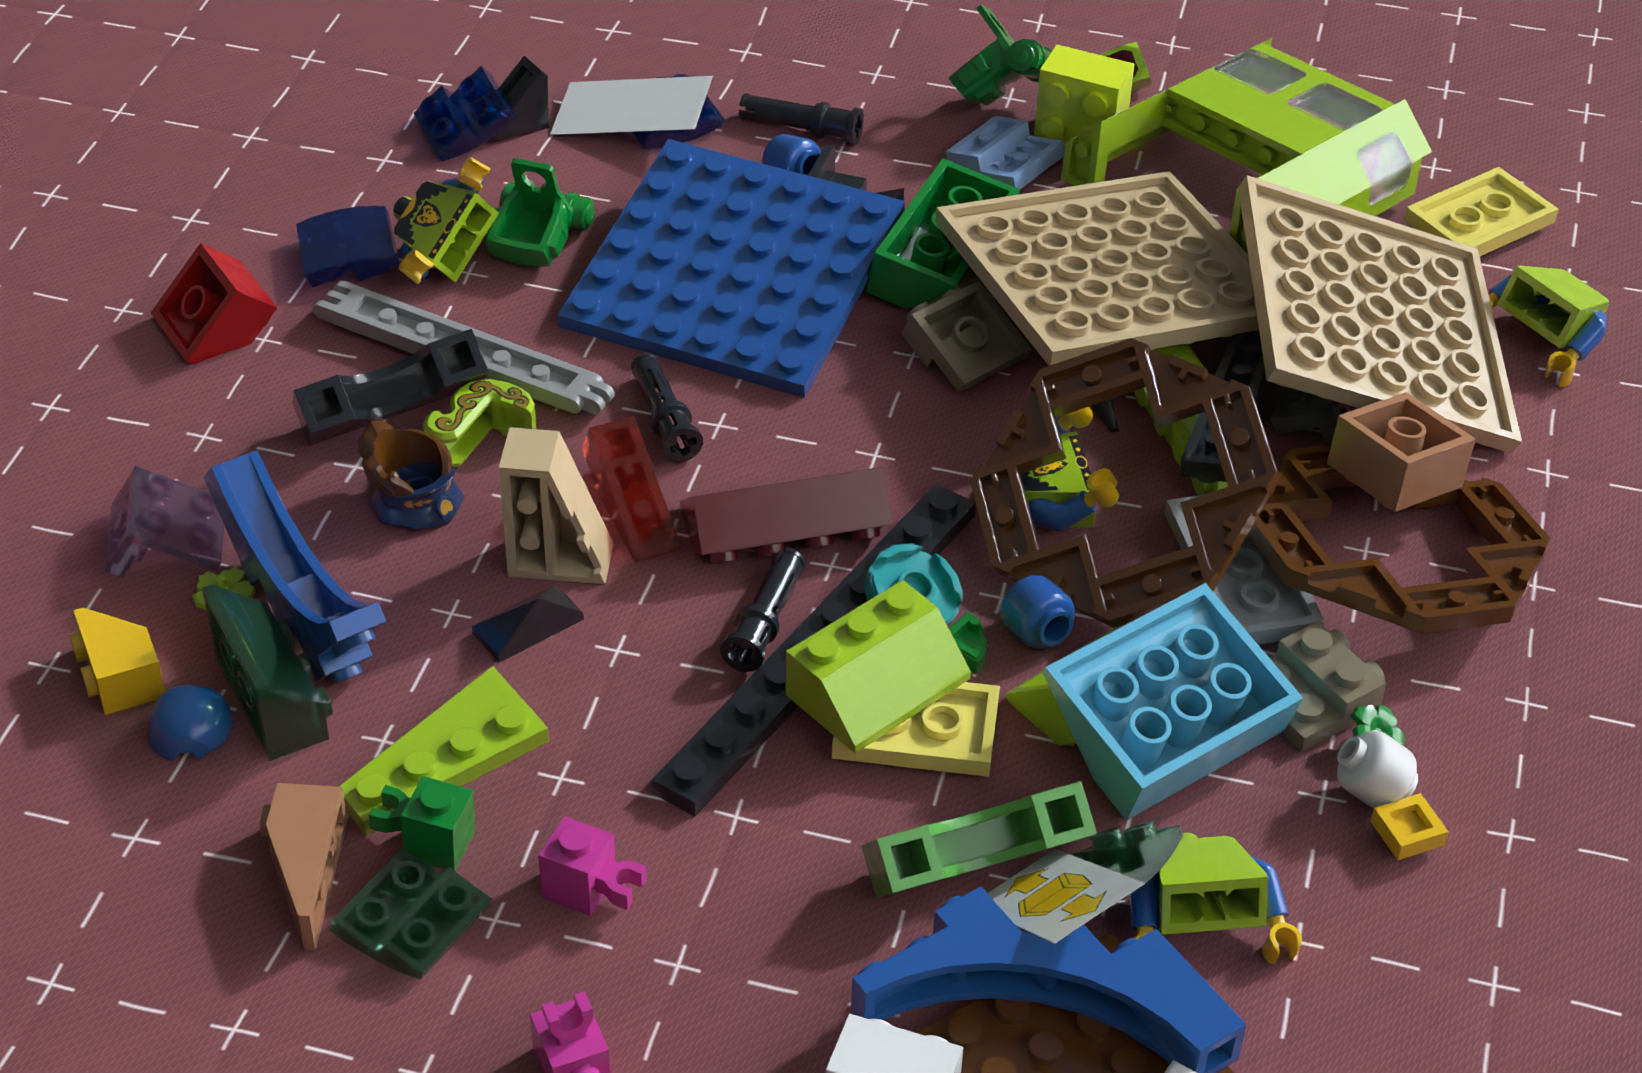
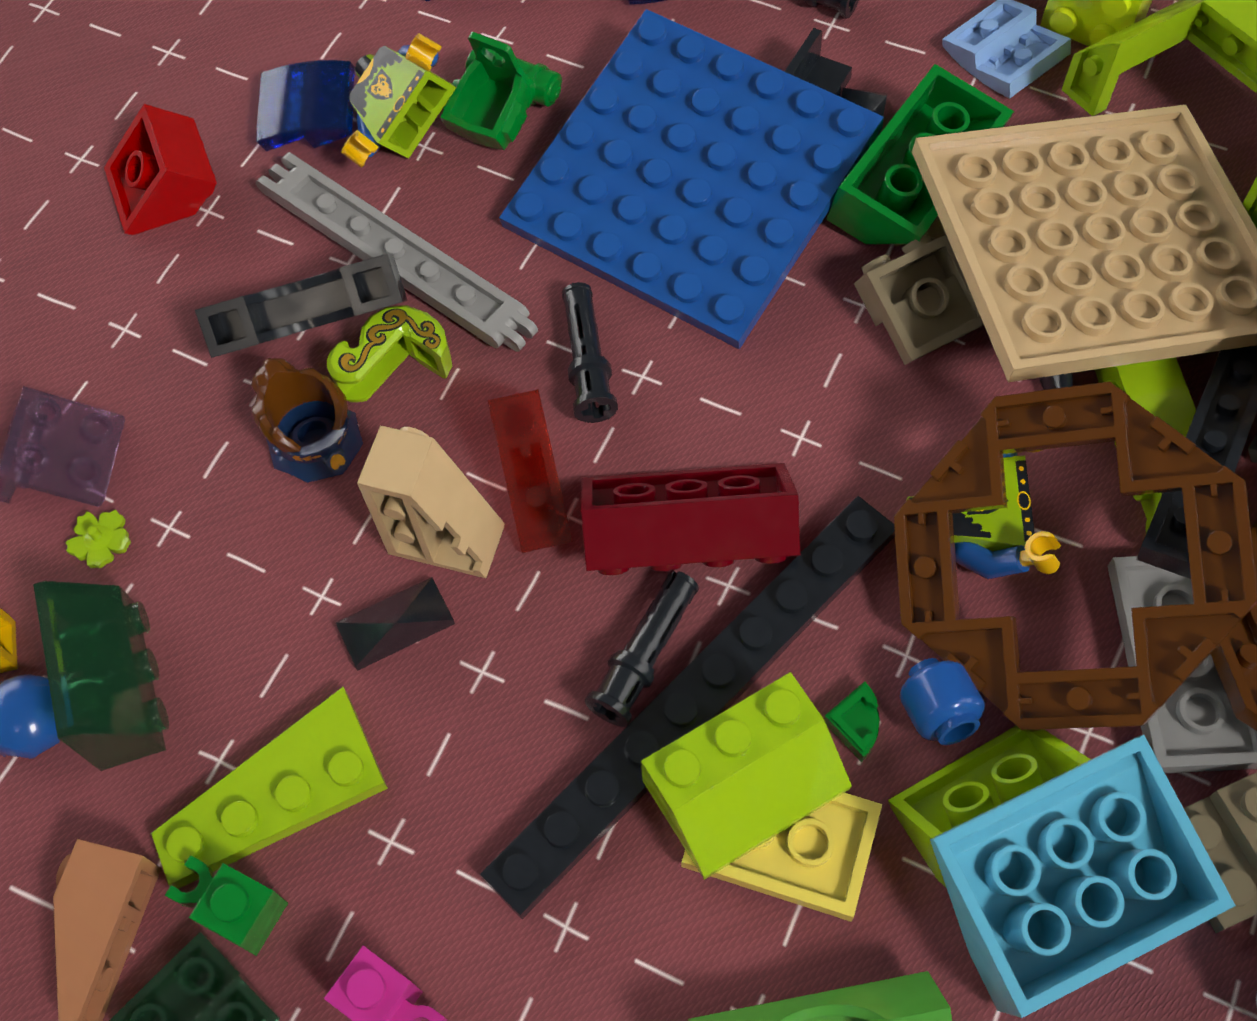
camera: 15 degrees right, 20 degrees up
blue arch [203,450,386,684] -> none
blue head [762,134,821,175] -> none
teal tile [864,544,963,626] -> none

